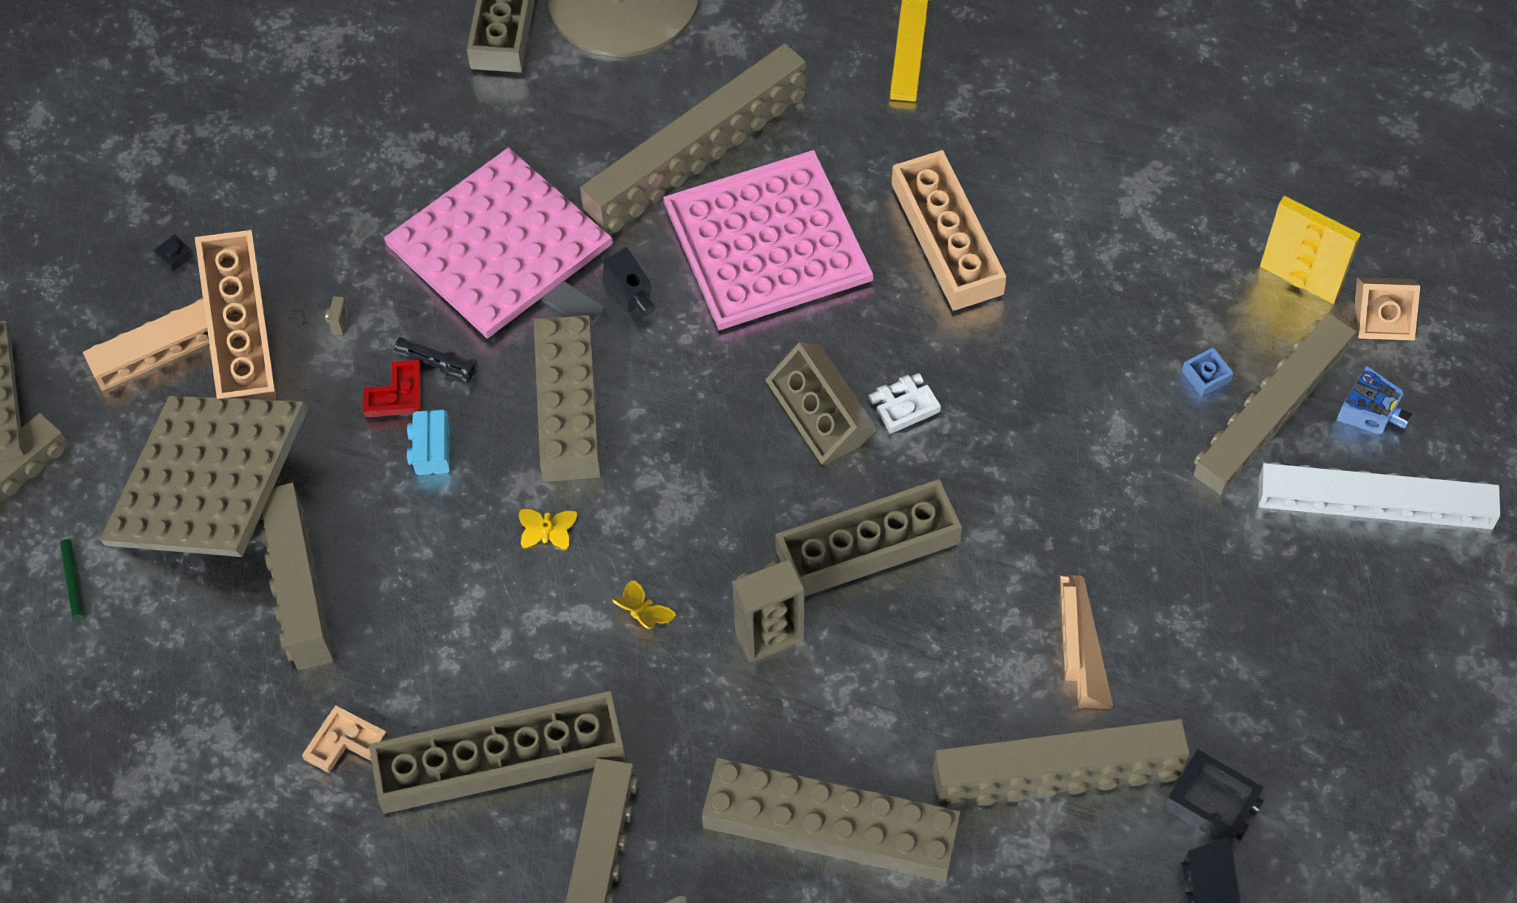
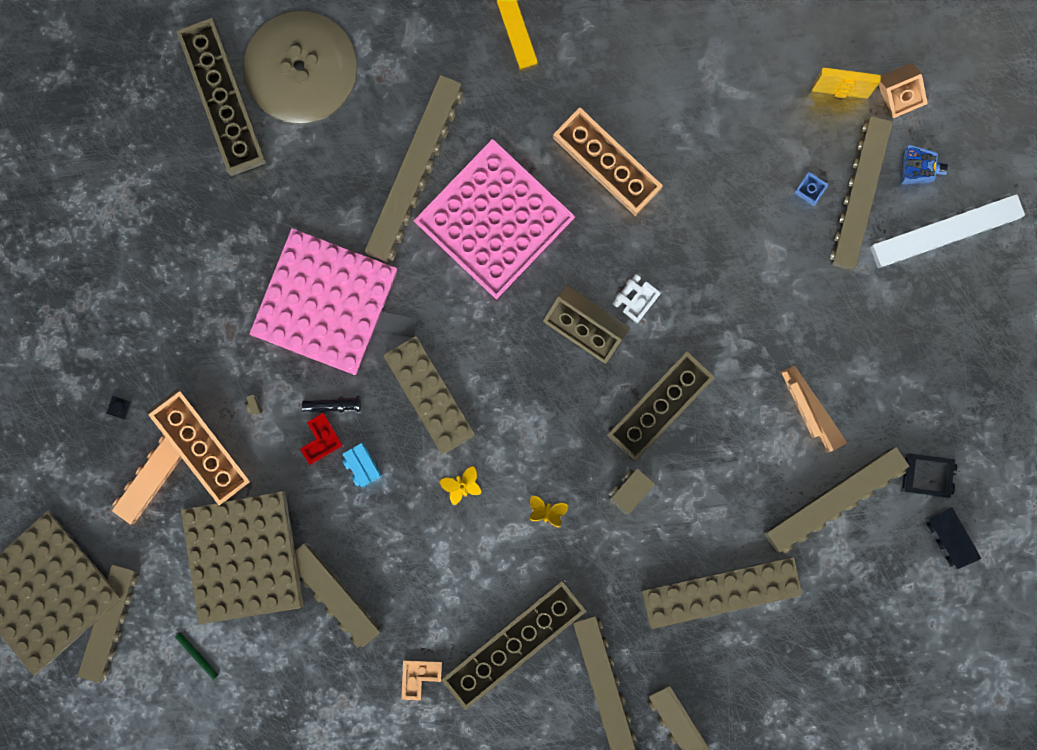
camera: 25 degrees left, 25 degrees up
black torso [603,247,656,317] -> none

